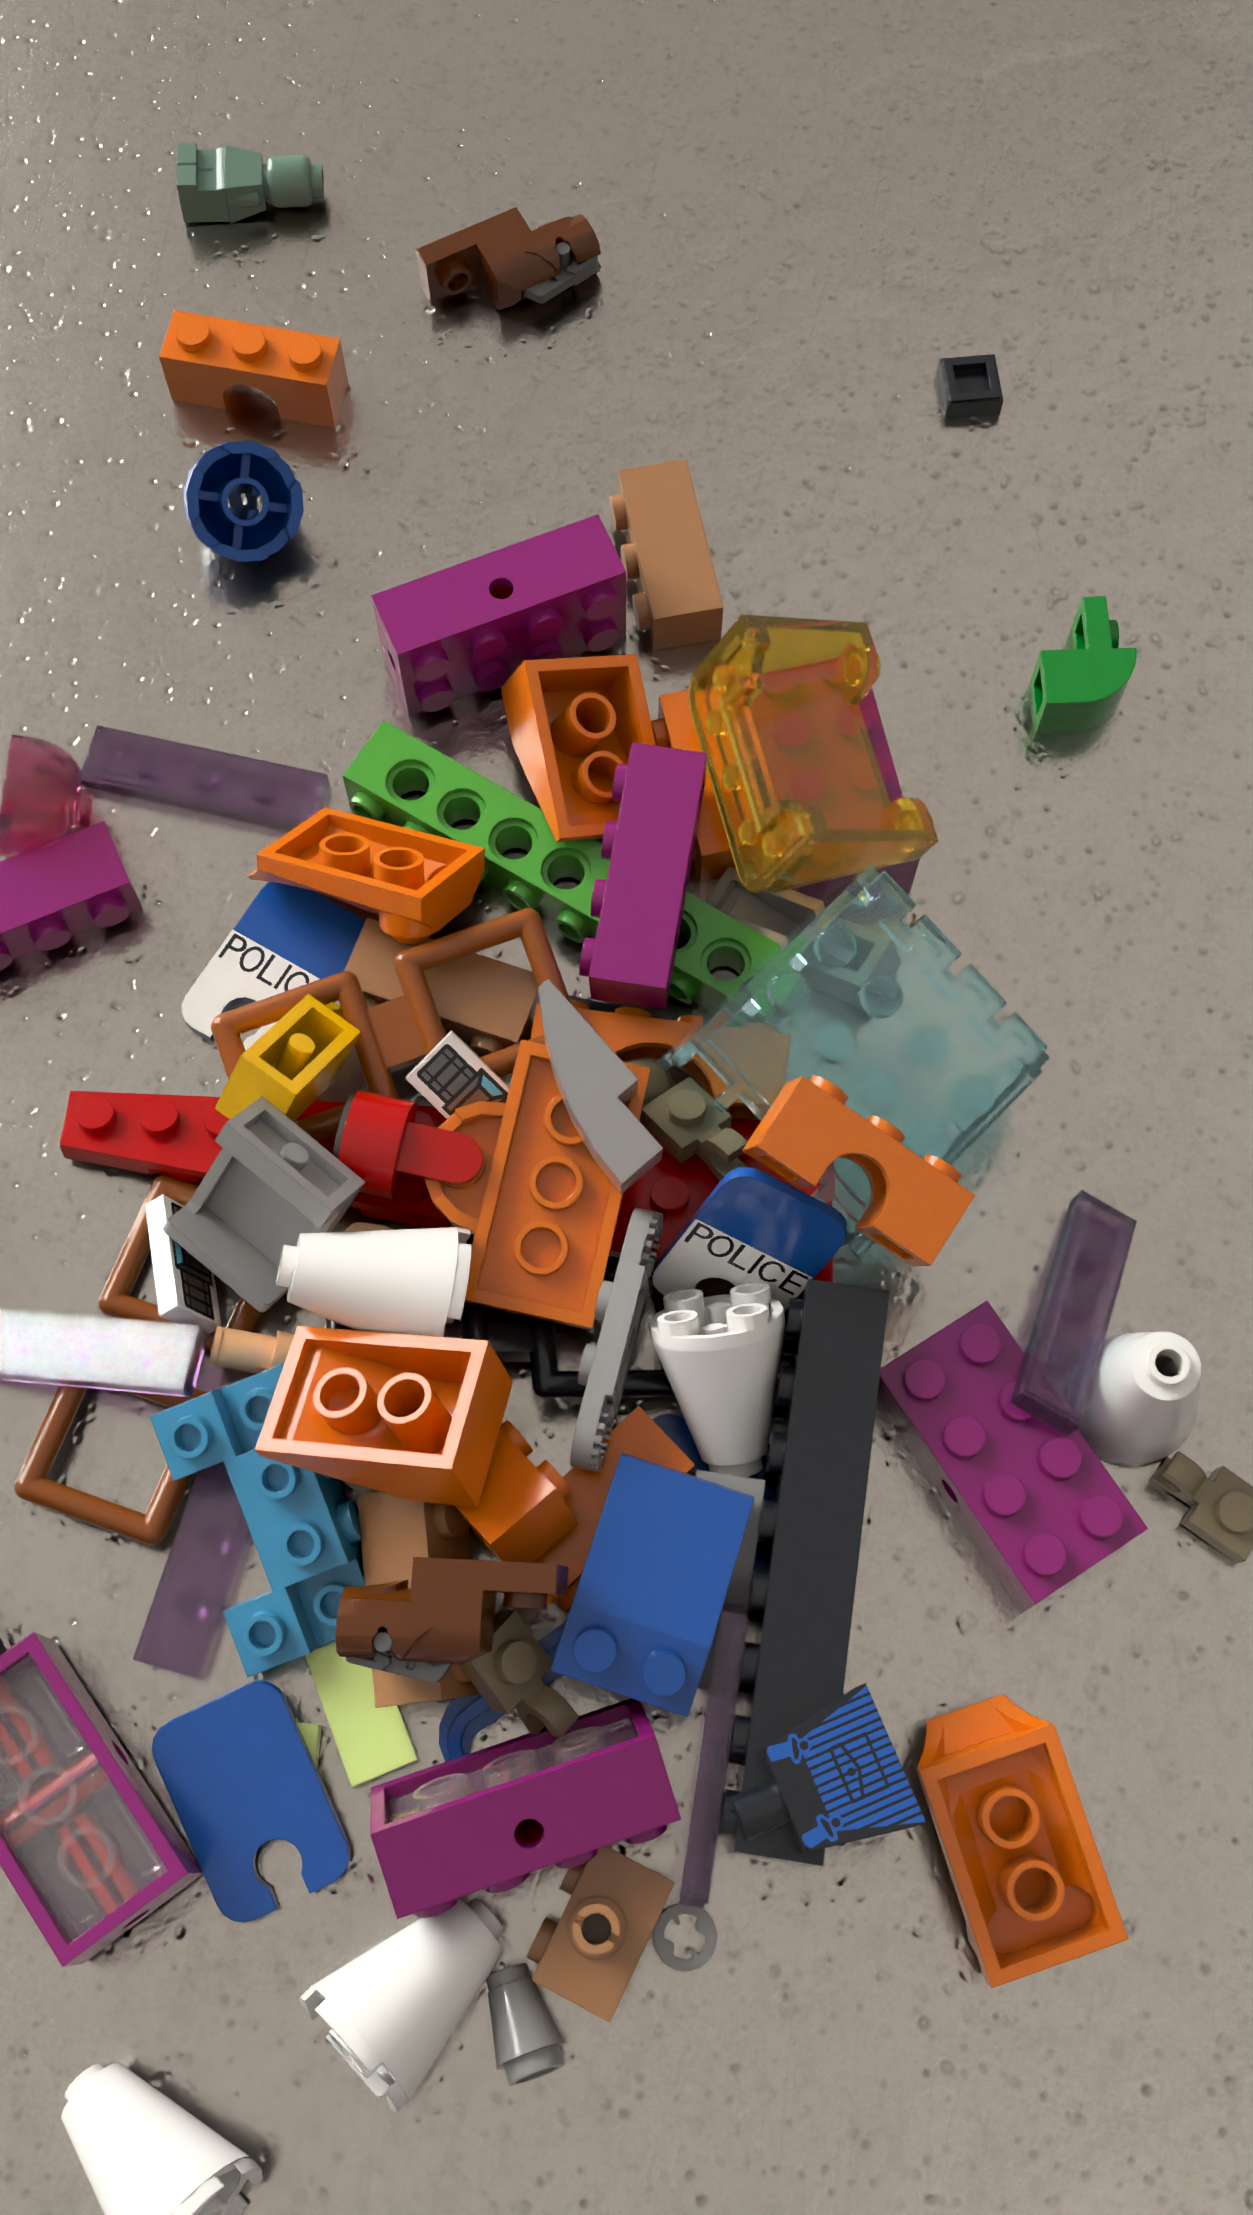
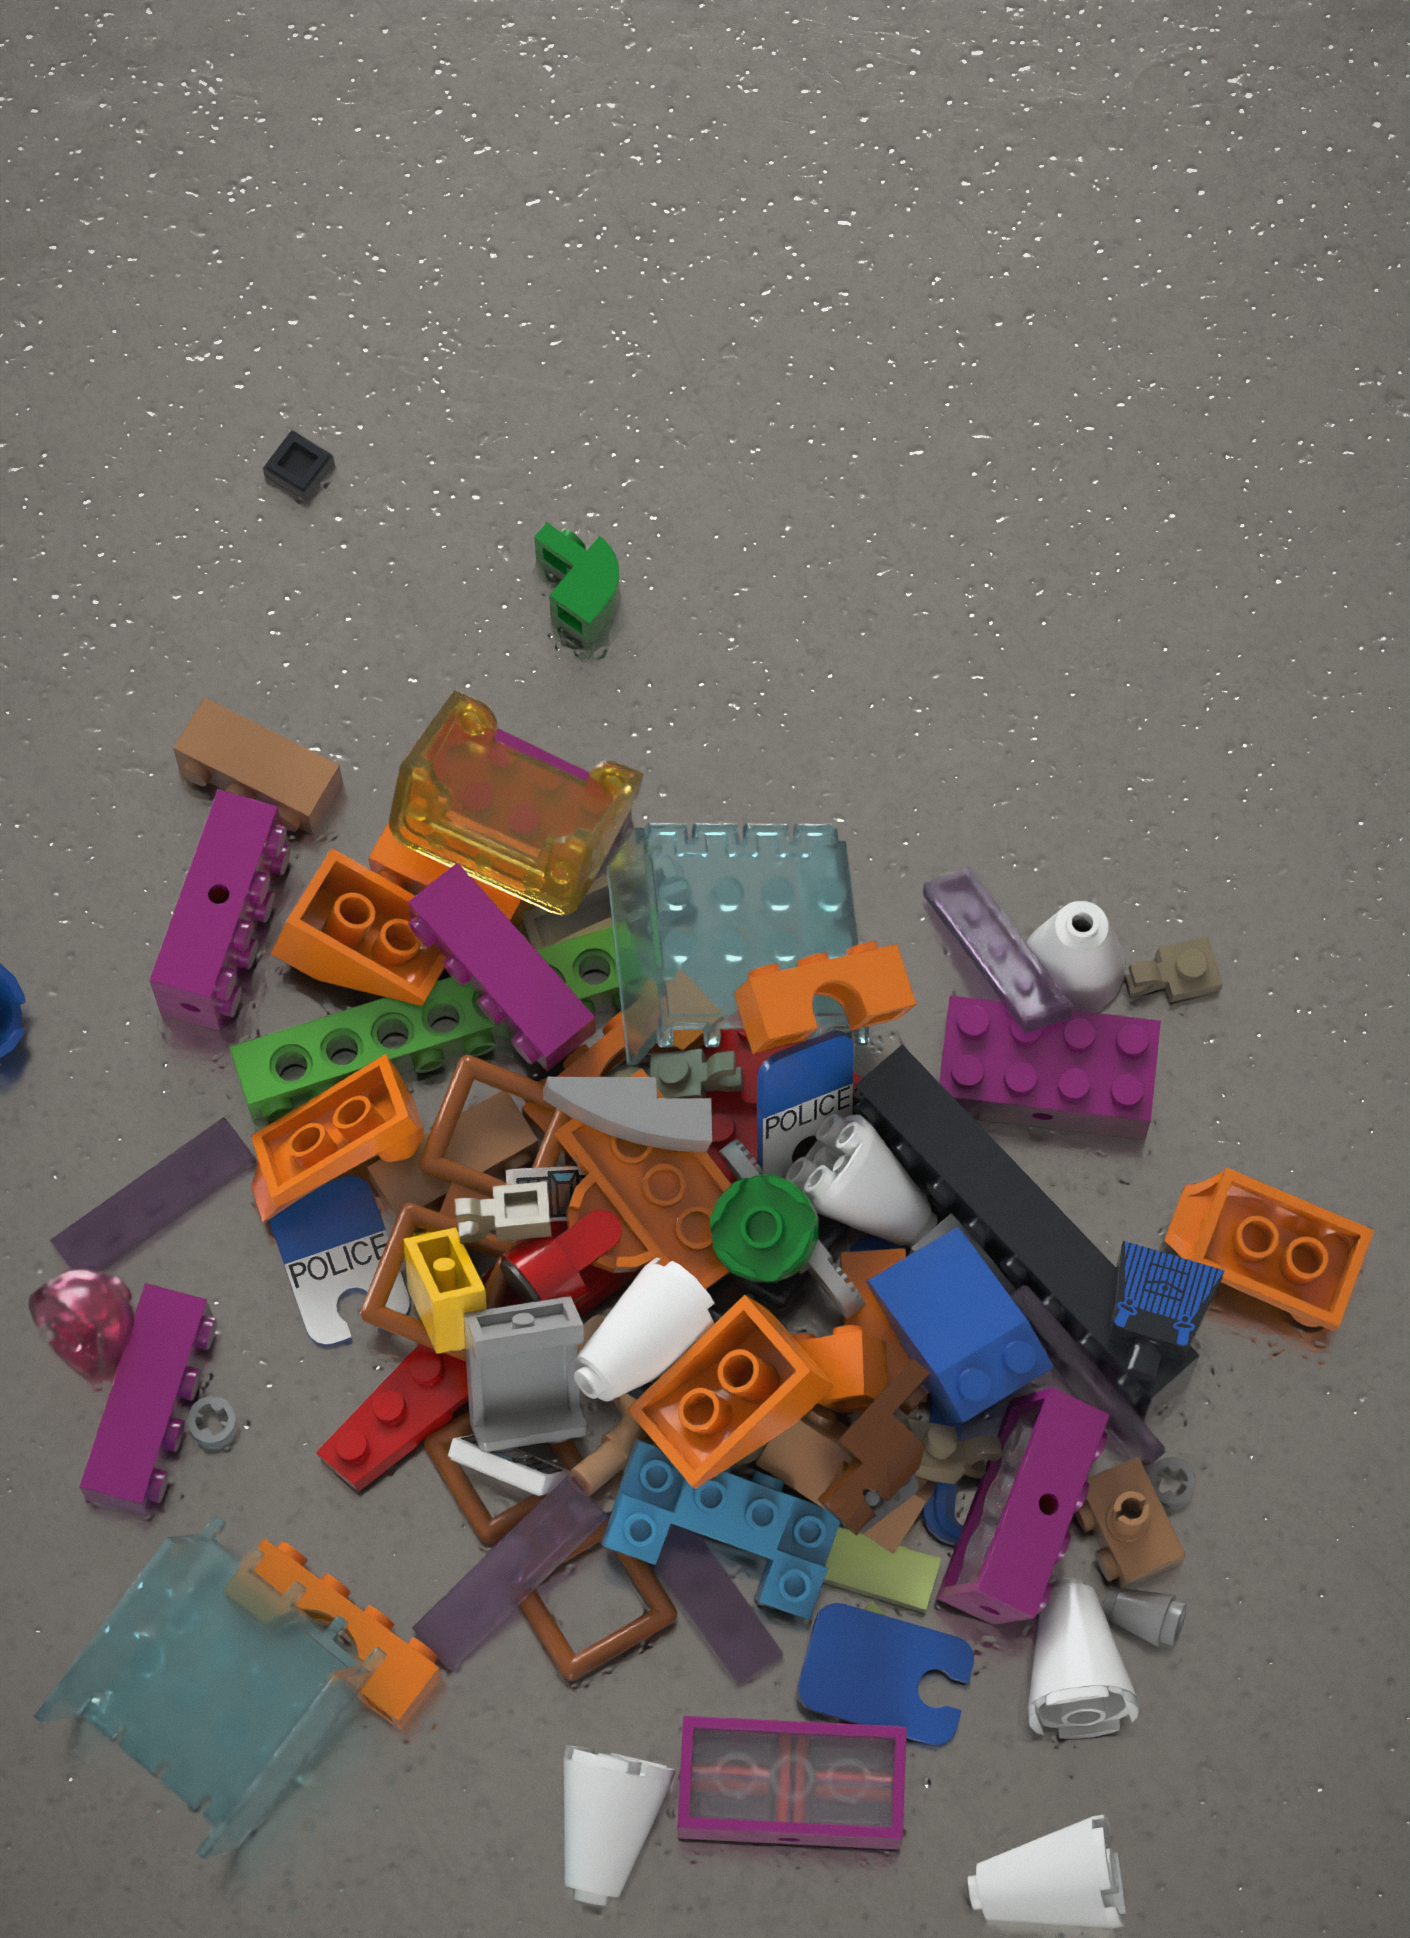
camera: 50 degrees left, 0 degrees up
none -> light grey bush [187,1396,238,1449]
none -> plate [455,1181,552,1244]
none -> green tile [710,1174,819,1283]

